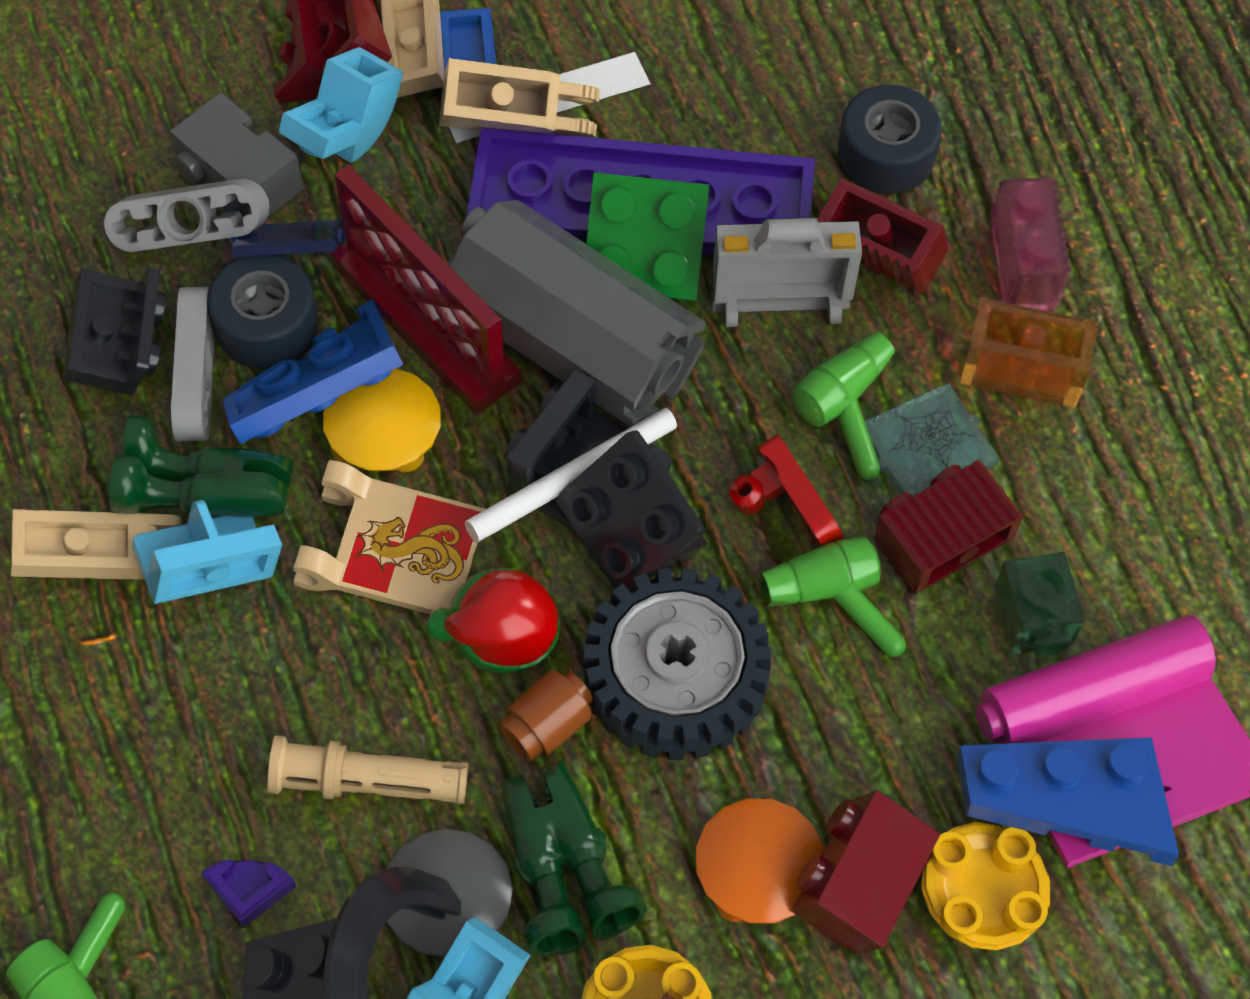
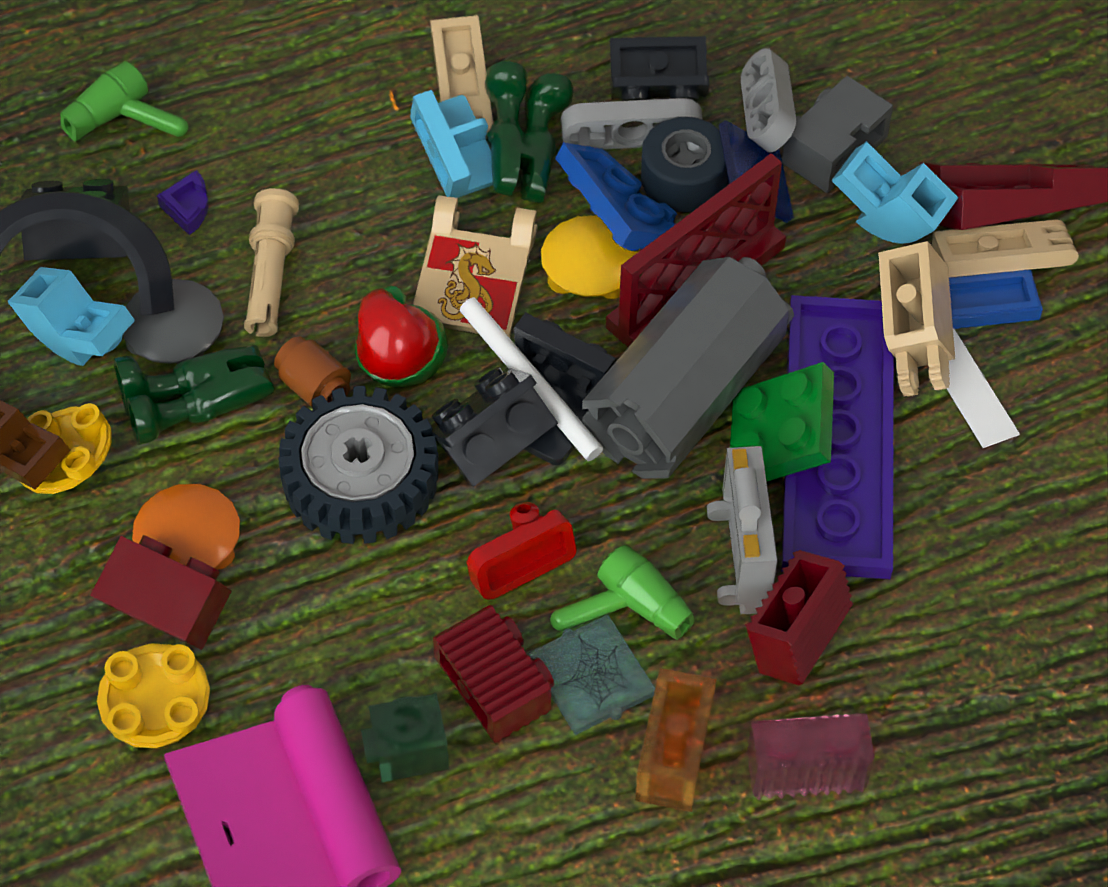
camera: 90 degrees right, 5 degrees down
bright green piece [759,536,906,657] -> none
black wheel [838,84,942,194] -> none
blue wing [957,737,1179,867] -> none

